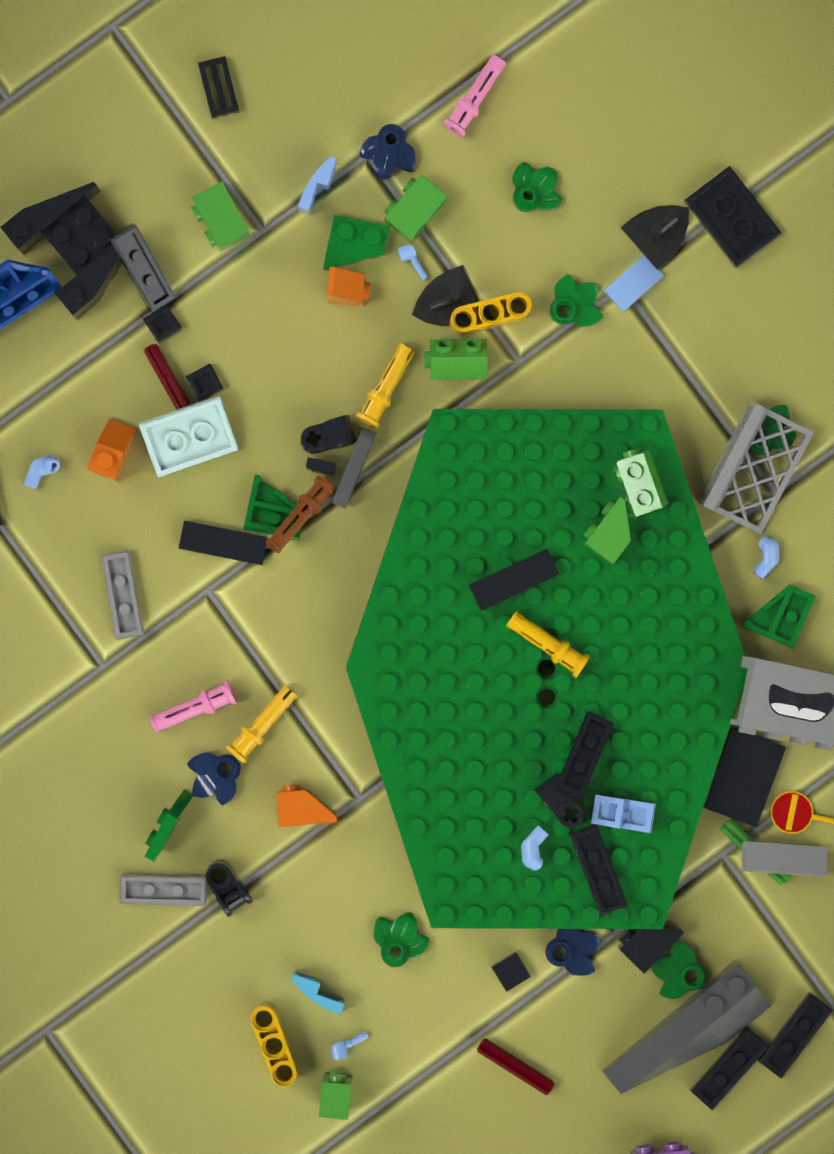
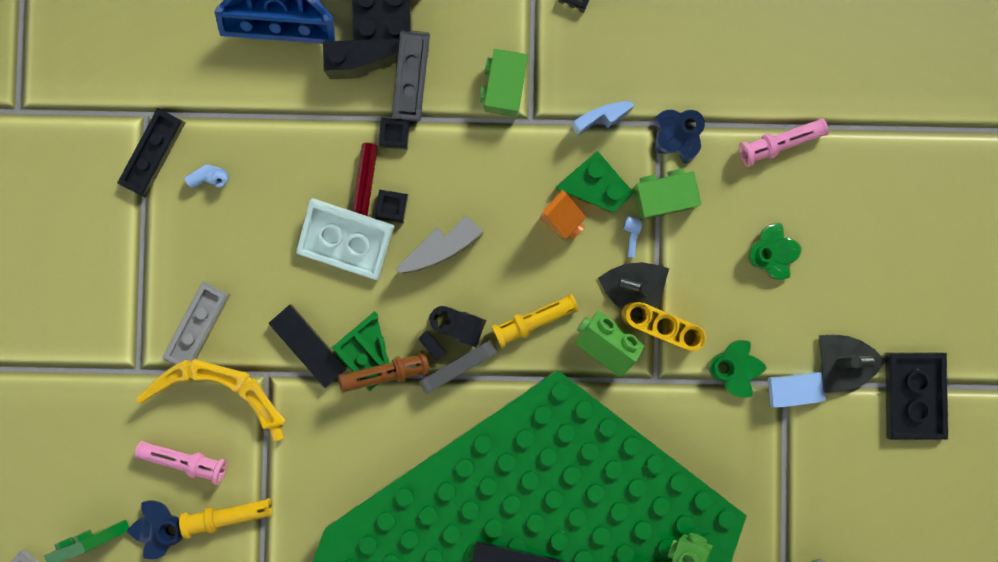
camera: 30 degrees right, 0 degrees up
orange slope [87,418,137,482] -> none
none -> yellow animal [135,359,285,441]
none -> light grey slope [396,215,483,274]

